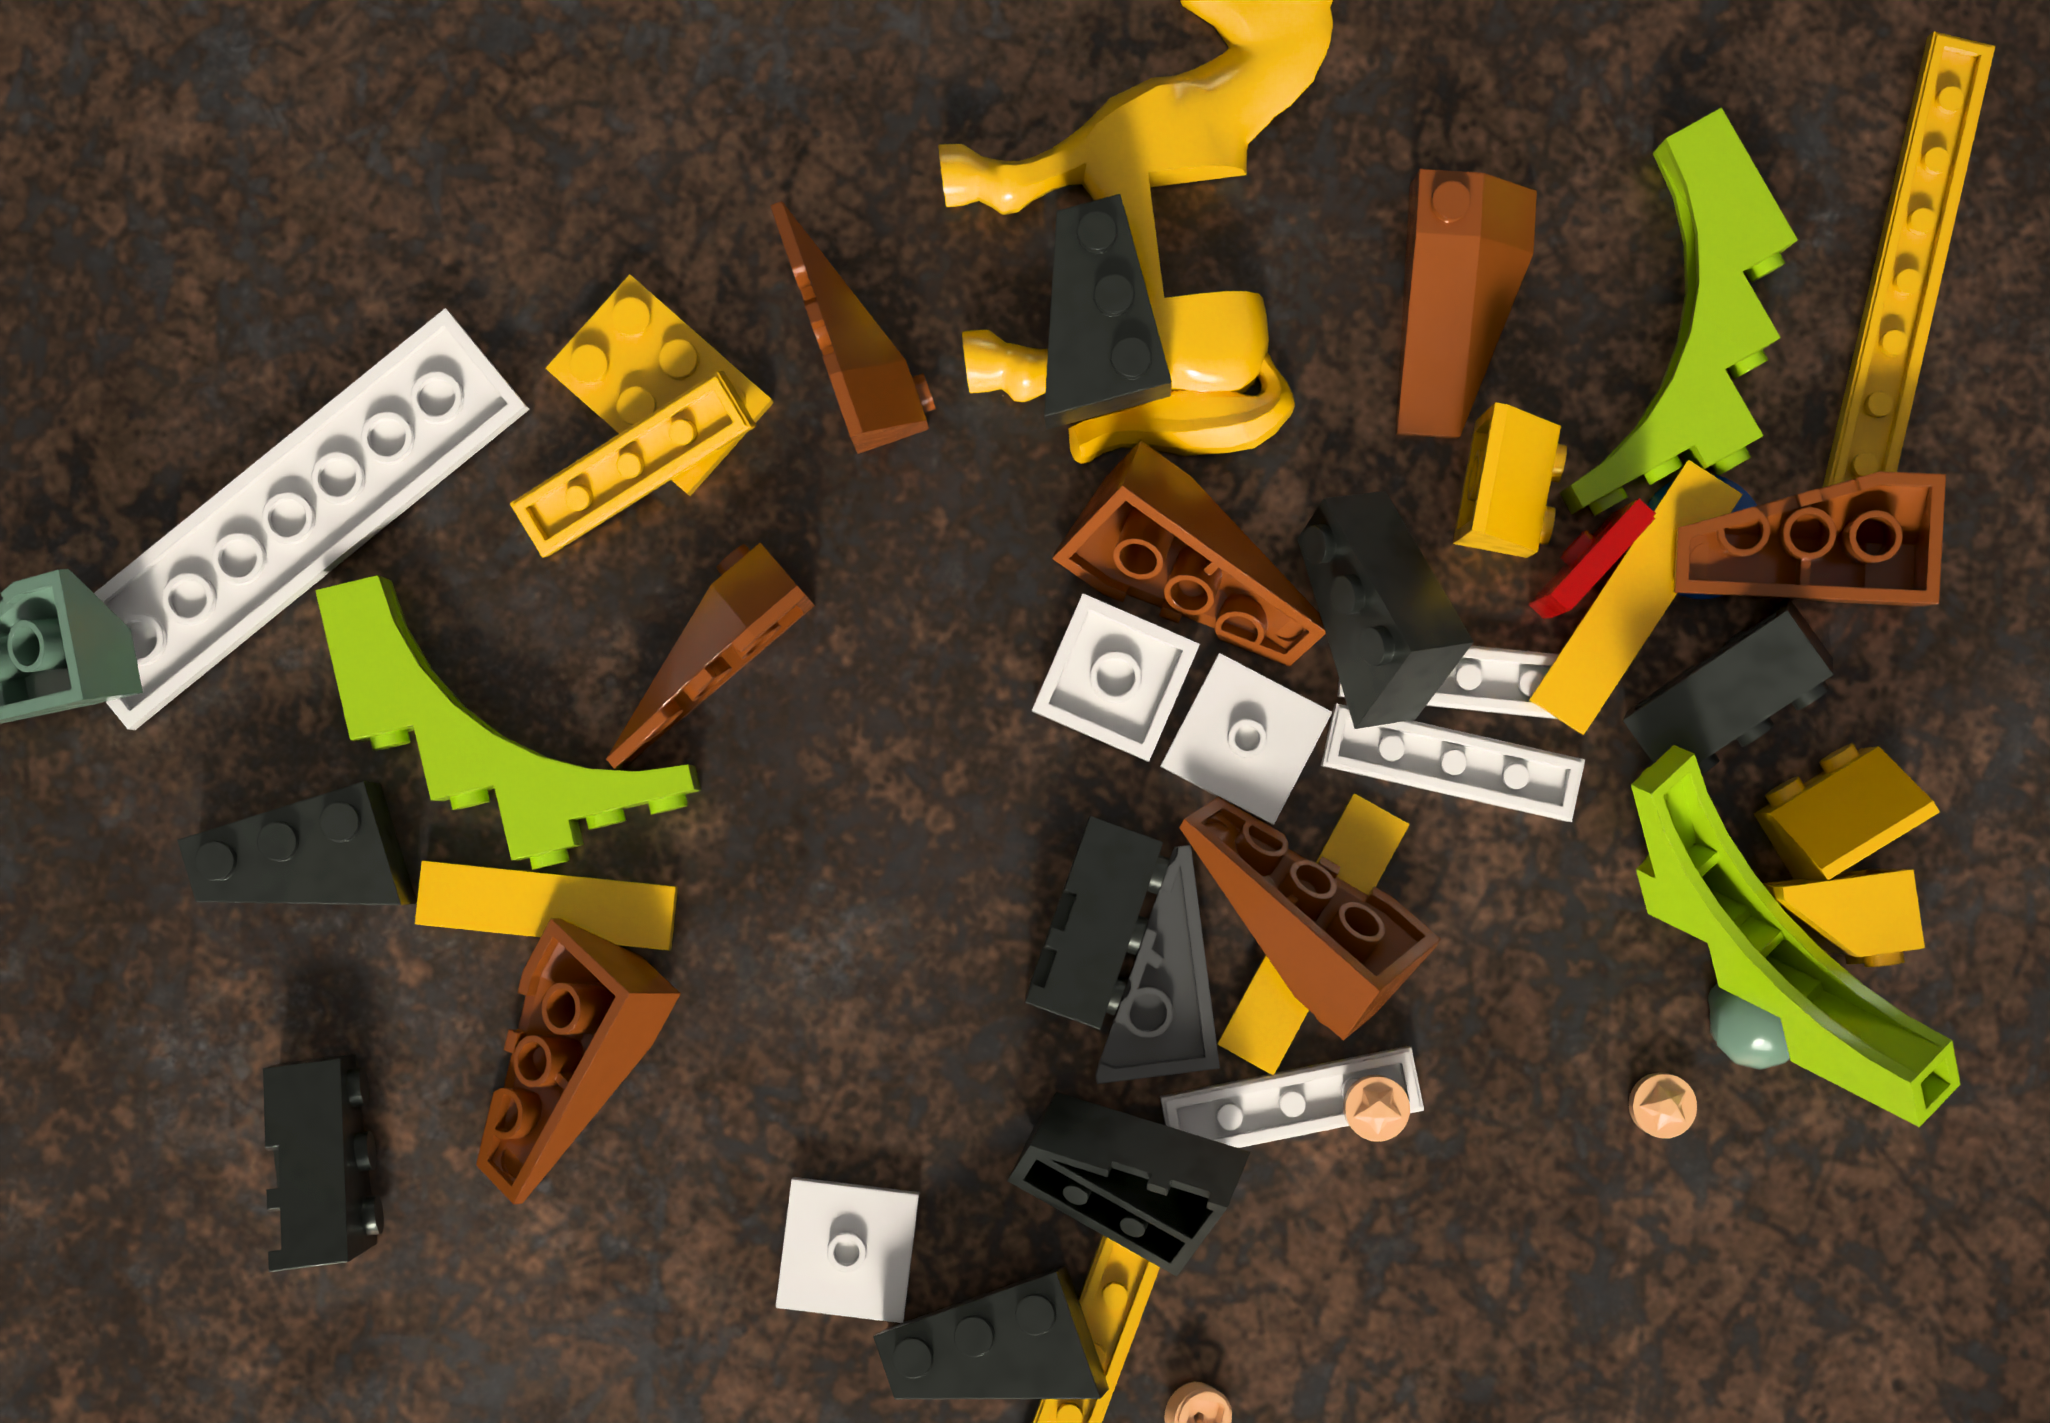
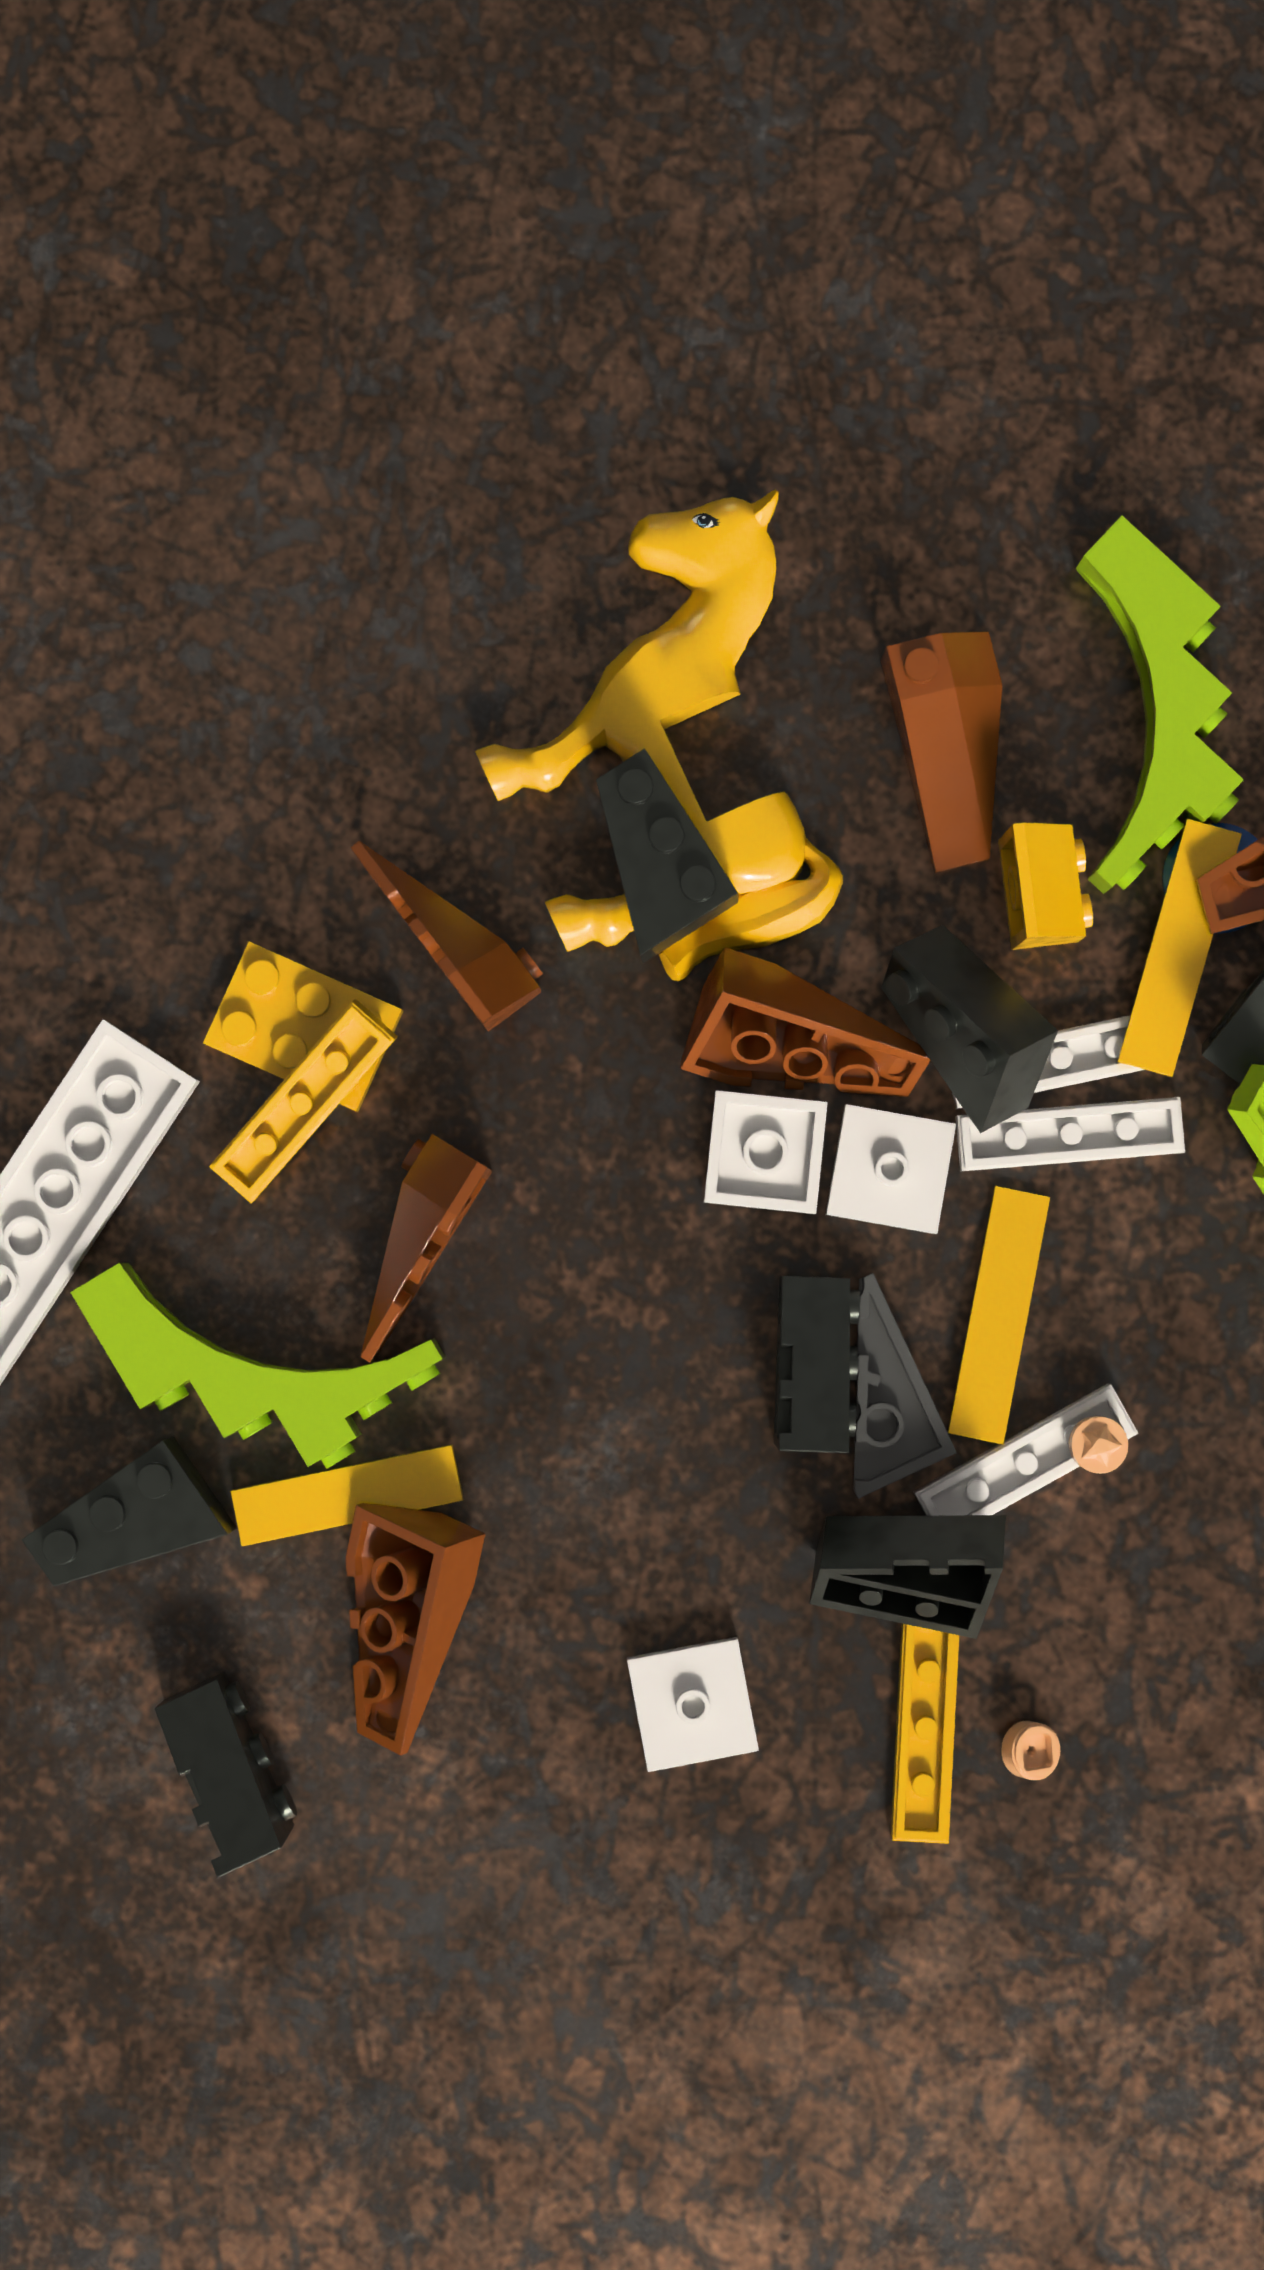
camera: 20 degrees left, 0 degrees up
pearl dark grey wedge [873,1265,1109,1399] -> none
dark orange wedge [1179,796,1441,1041] -> none
red plate [1528,498,1656,619] -> none

